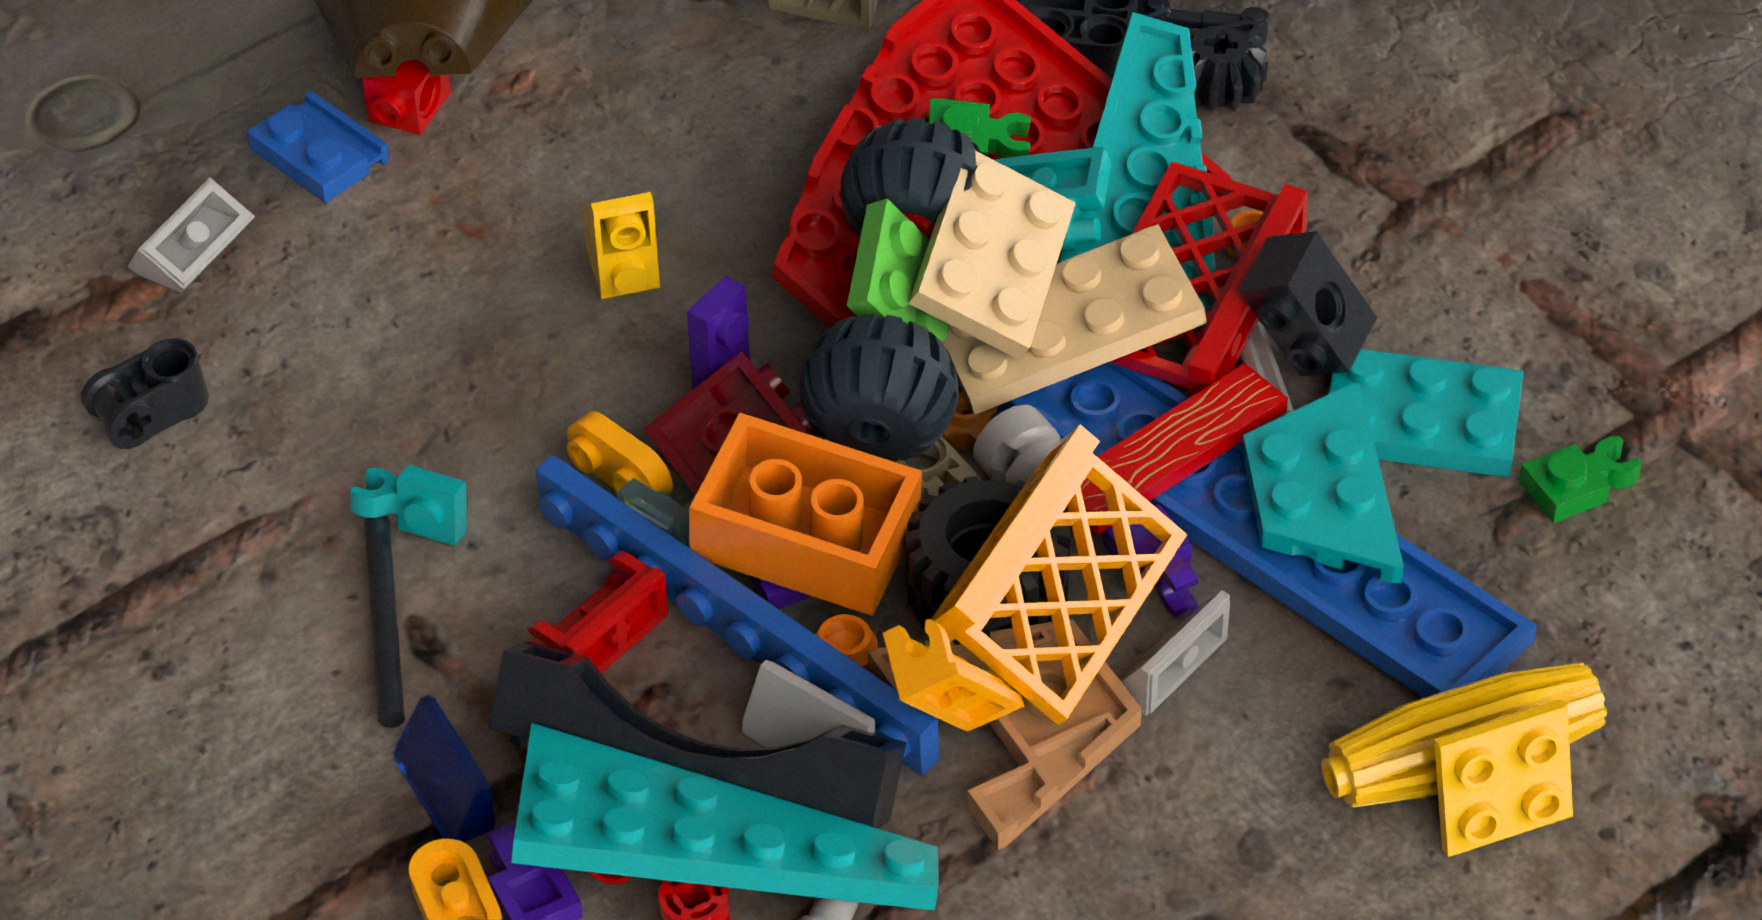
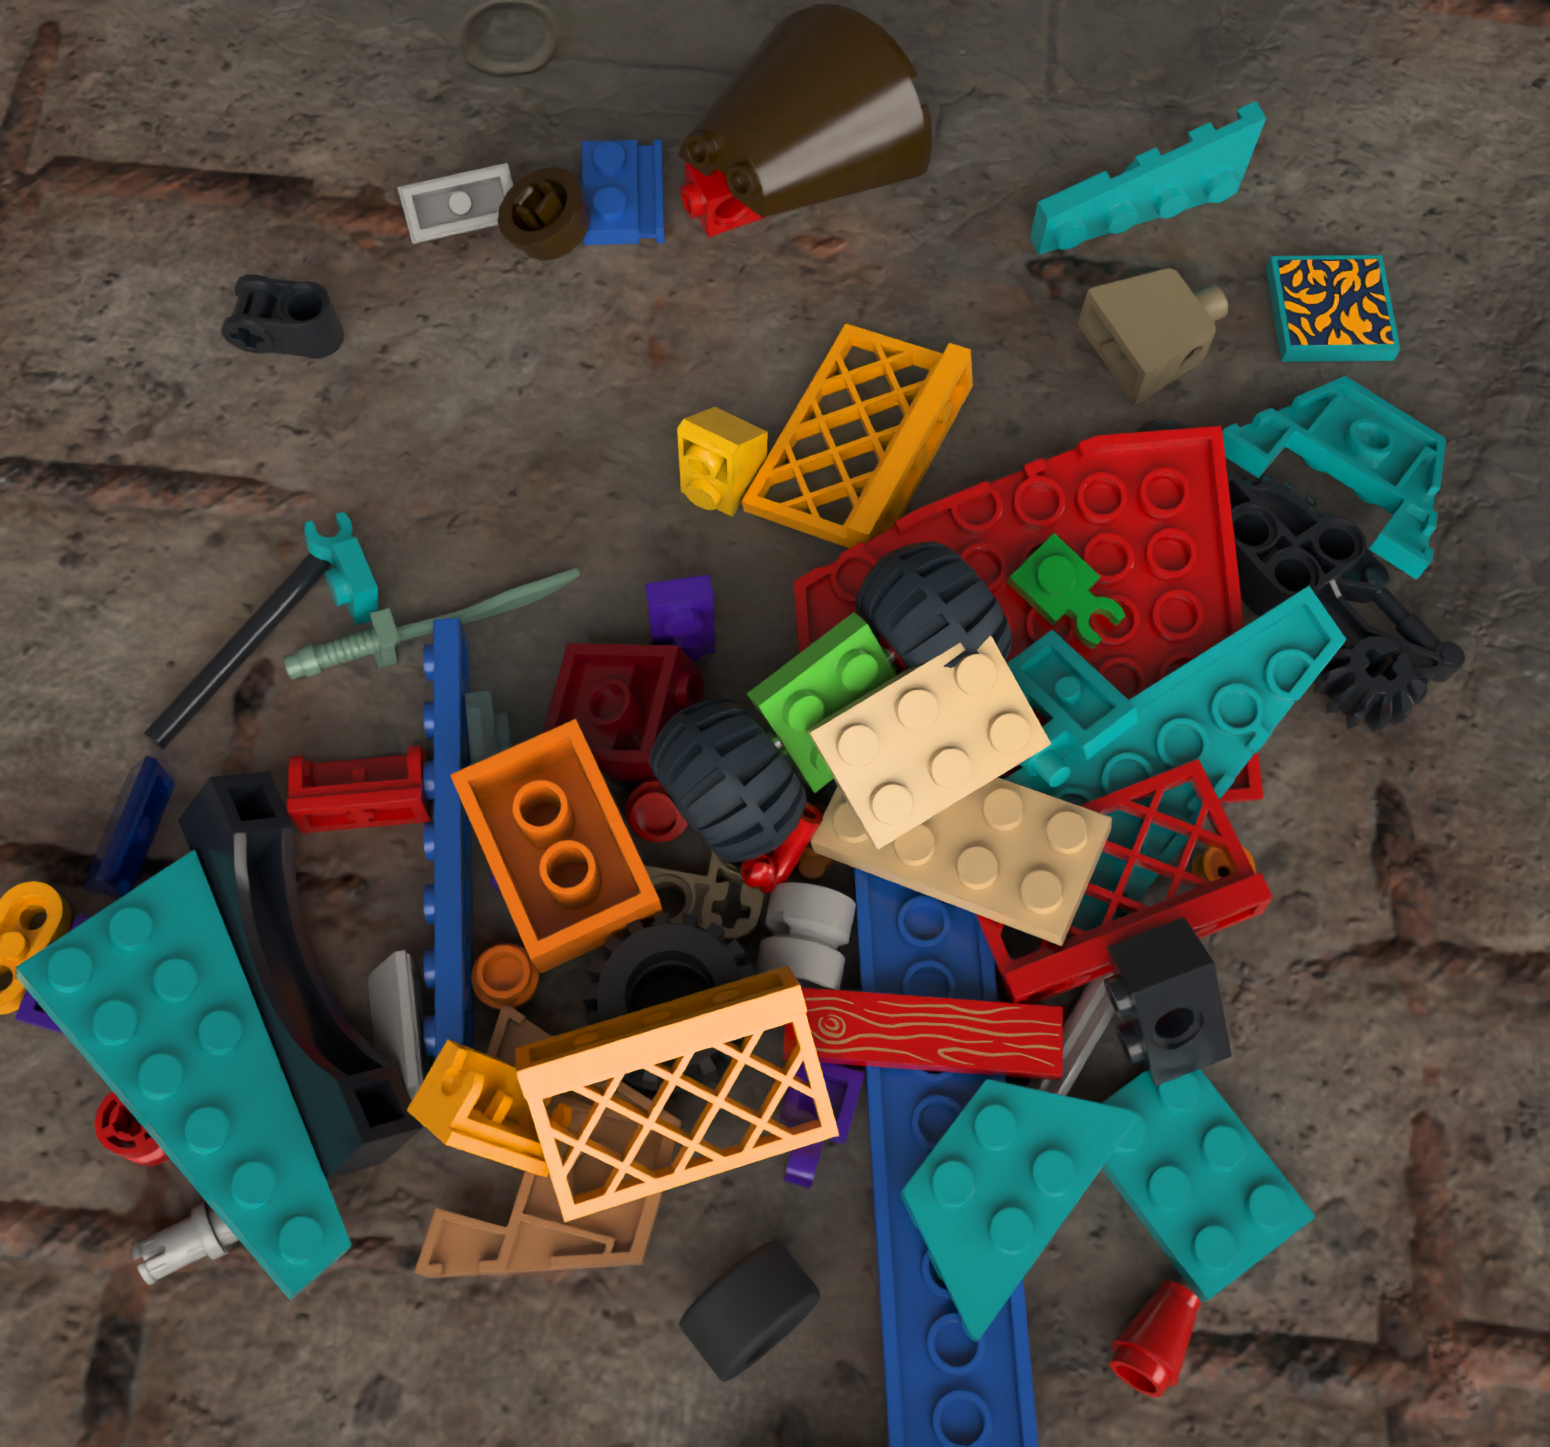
camera: 40 degrees right, 20 degrees up
light orange plate [566,411,673,509] -> none
light grey slope [1119,590,1230,716] -> none
green plate [1519,436,1642,524] -> none
none -> sand green sword [283,568,580,680]
none -> dark brown piece [497,167,591,261]
none -> black tyre [679,1240,820,1381]
none -> light orange fence [741,323,973,548]
none -> red arm [741,802,823,893]
none -> red cone [1110,1280,1201,1398]

